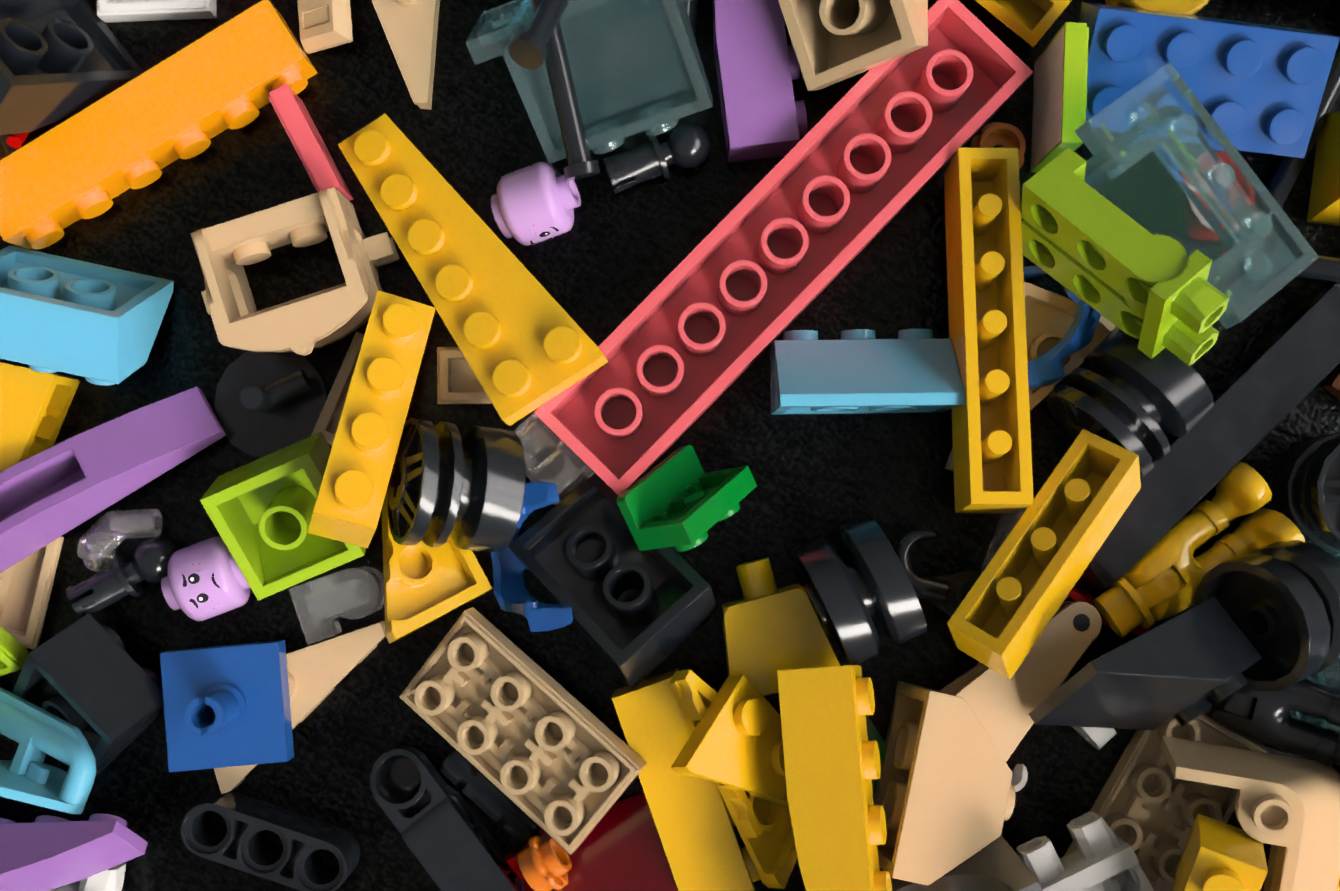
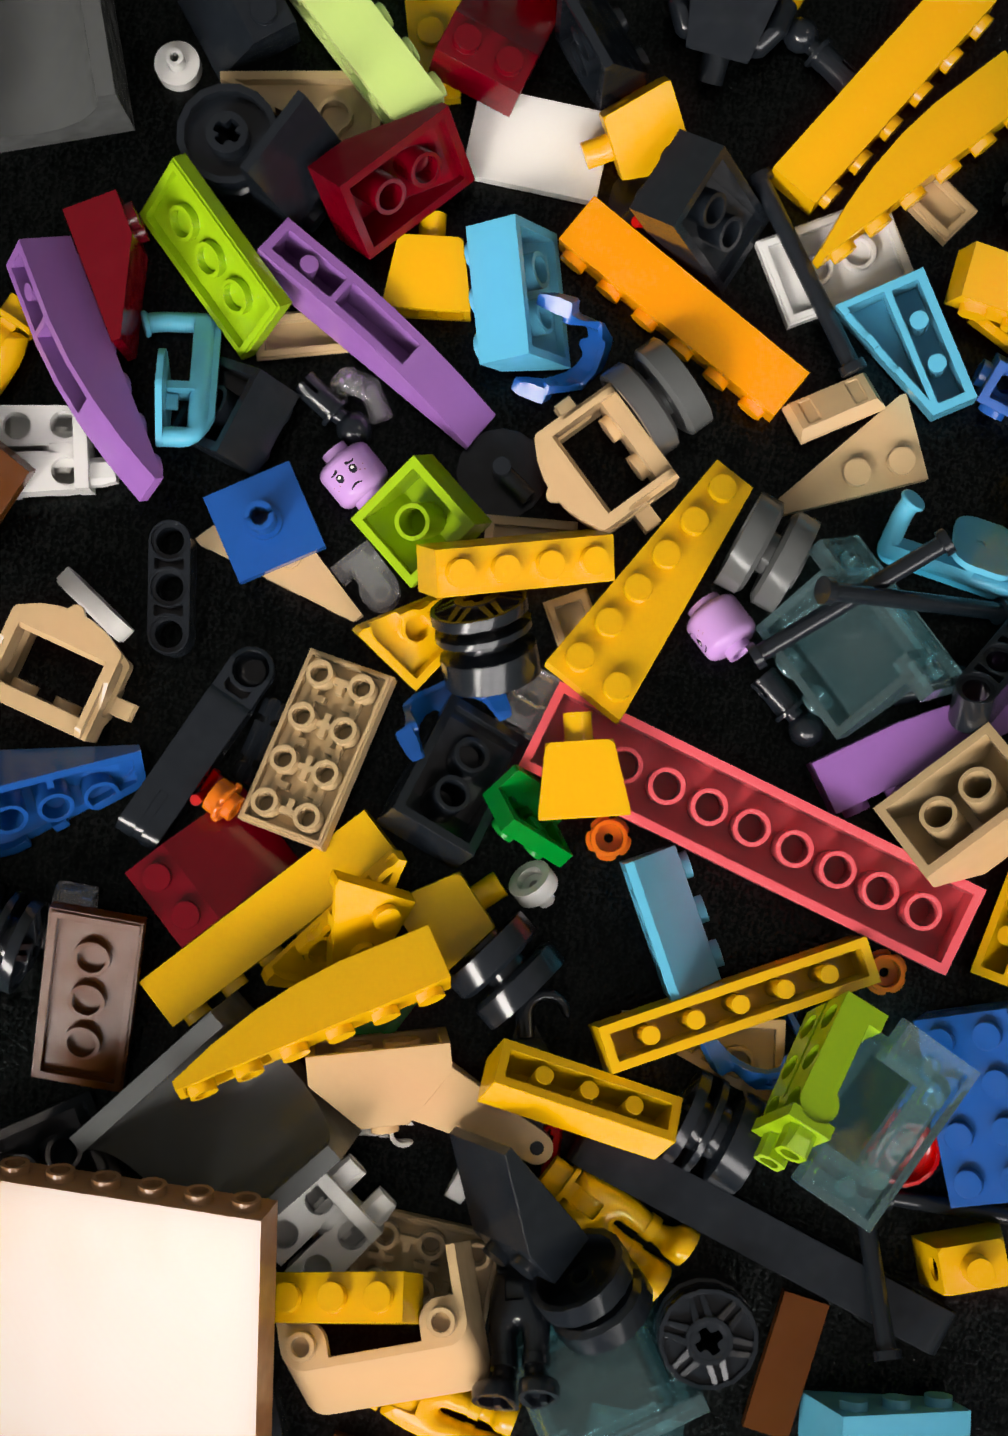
camera: 75 degrees right, 0 degrees up
coral tile [268,83,353,201] -> none
tile [1030,22,1089,173] -> none
none -> white tile [509,860,558,908]
none -> blue helmet [511,292,613,404]
none -> yellow torso [538,711,631,821]
none -> orange plate [585,817,631,861]
none -> dark grey wheel [600,337,713,456]
none -> dark grey wheel [714,492,821,613]

